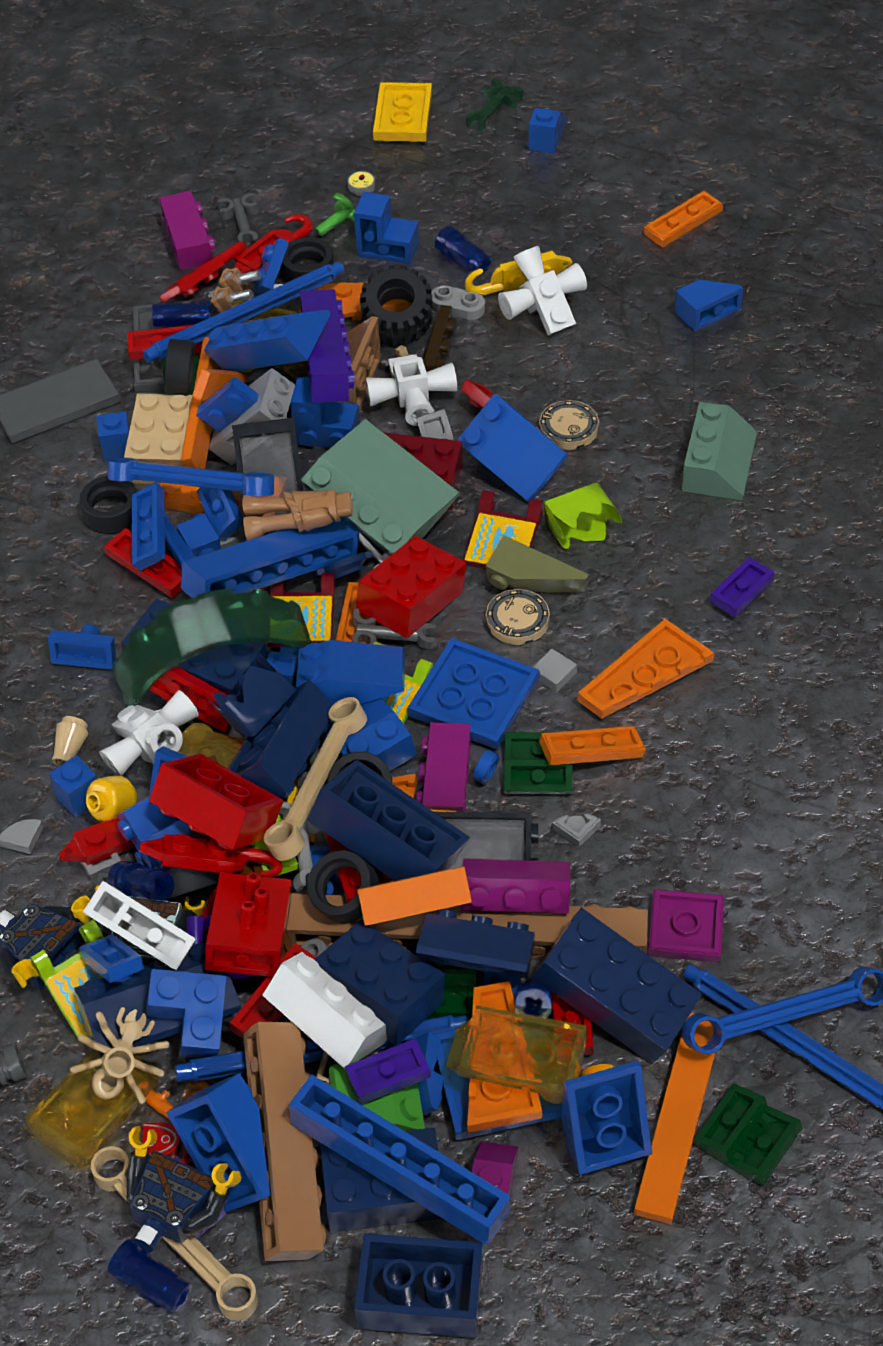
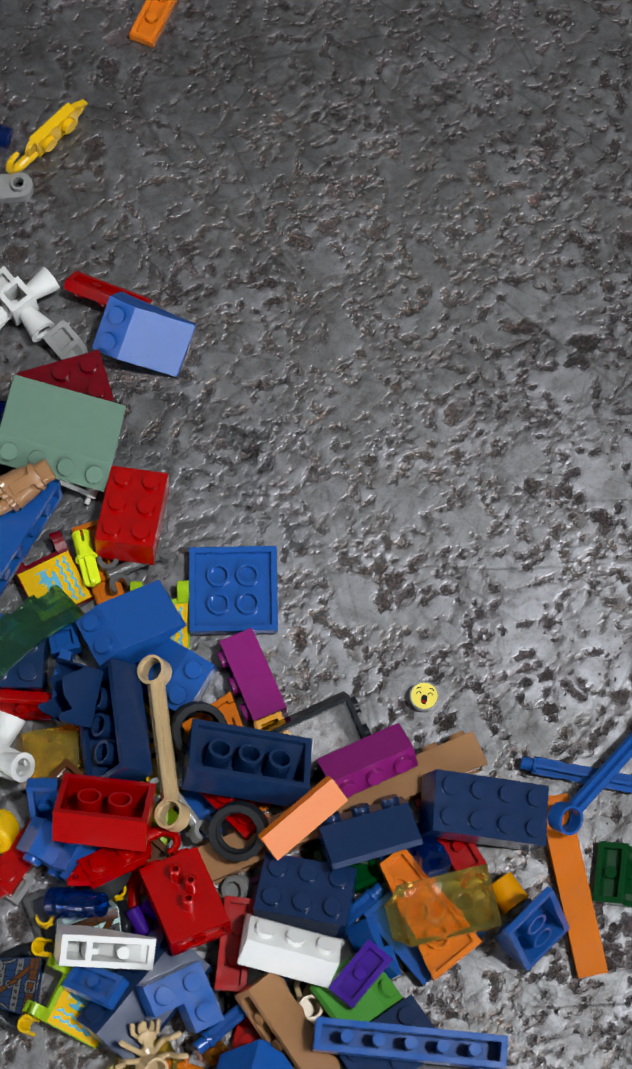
camera: 30 degrees left, 20 degrees up
dark blue piece [312,550,373,580] -> none
dark brown plate [423,305,457,372] -> none
flag [463,490,544,569] -> none
magenta slope [472,1141,519,1220] -> none
blue tile [473,749,500,785] -> none
olive slope [486,535,589,592] -> none
tile [486,589,550,645] -> none
white brick [498,246,587,335] -> none
dark green slope [504,732,572,794] -> none
light grey tile [533,648,577,692] -> none
tile [539,400,599,450] -> none
orange tile [539,726,646,766] -> none
lime piece [544,482,622,549] -> none
light grey tile [552,814,601,848] -> none
orange wing [577,619,715,719] -> none
magenta tile [648,889,724,963] -> none
blue slope [675,280,743,331] -> none
sand green slope [682,401,757,501] -> none
dark purple plate [710,557,775,617] -> none
none -> neon yellow axle [71,529,101,588]
none -> light yellow tile [409,681,439,713]

